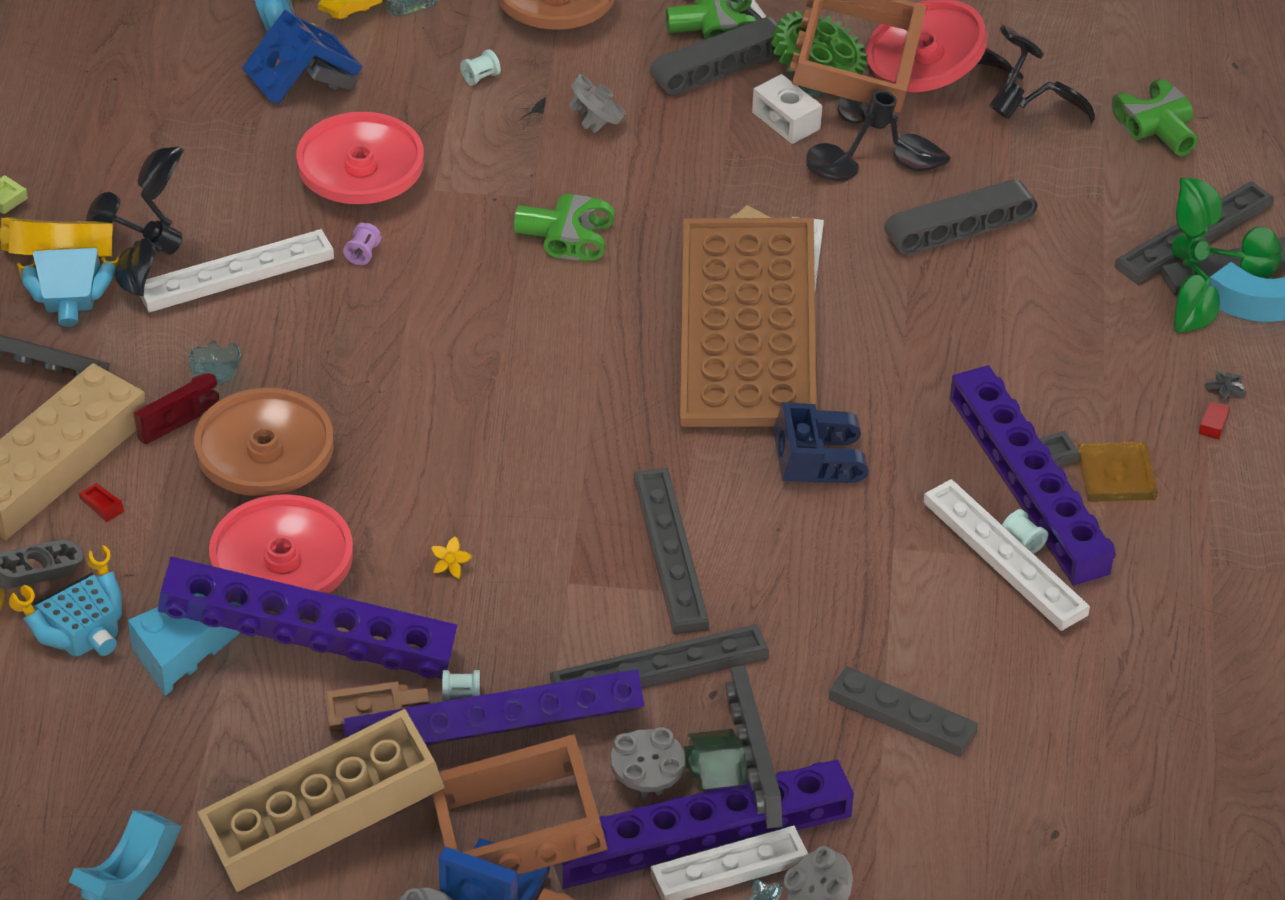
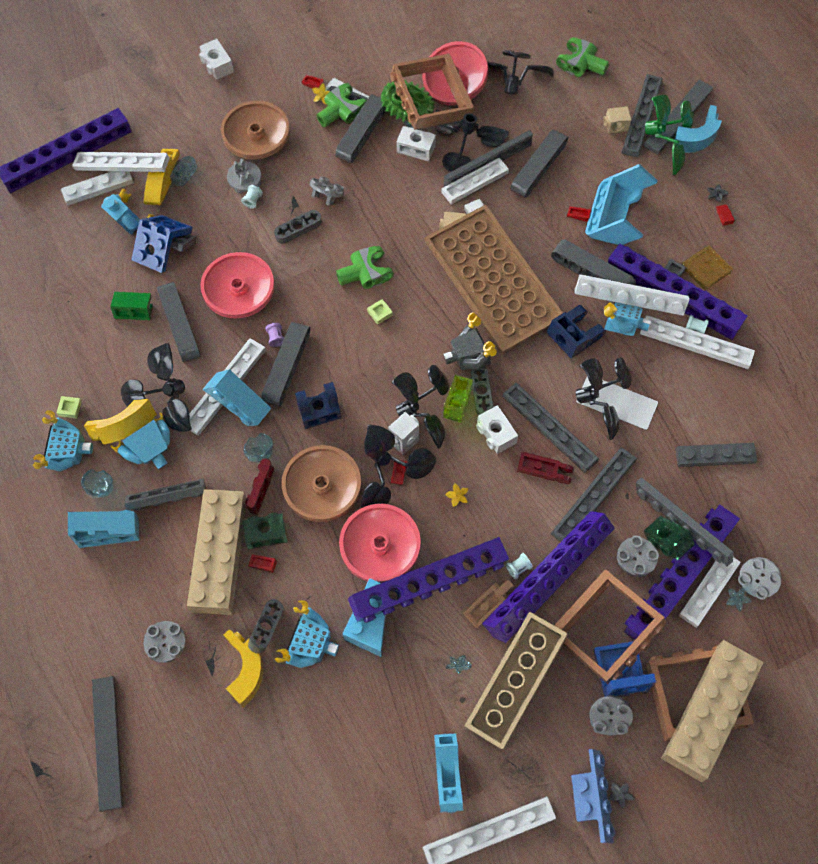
camera: 30 degrees left, 20 degrees up
none -> green hinge [110,292,153,320]
none -> dark grey beam [156,282,200,362]
none -> medium azure wedge [202,369,271,426]
none -> light grey plate [227,159,261,193]
none -> clear green brick [242,512,288,549]
none -> dark grey beam [261,322,311,406]
none -> dark grey beam [274,210,322,243]
none -> dark blue brick [295,382,341,429]
none -> black plant [361,425,436,508]
none -> yellowish green plate [367,299,393,325]
none -> white brick [388,412,419,455]
none -> black plant [391,365,449,449]
none -> red piece [391,460,407,485]
none -> white plate [441,158,509,204]
none -> dark grey torso [443,312,497,370]
none -> clear neon green brick [443,375,473,422]
none -> dark grey tile [444,130,533,187]
none -> clear light blue plant [446,655,472,674]
none -> dark grey beam [471,366,493,415]
none -> white brick [476,405,518,454]
none -> dark red hinge [517,452,574,484]
none -> dark grey beam [551,239,636,285]
none -> red piece [567,206,591,222]
none -> white plate [575,274,689,315]
none -> black plant [576,357,631,440]
none -> white sticker [576,377,658,430]
none -> medium azure windscreen [585,164,658,245]
none -> tan brick [603,106,631,133]
none -> medium azure torso [604,282,651,336]

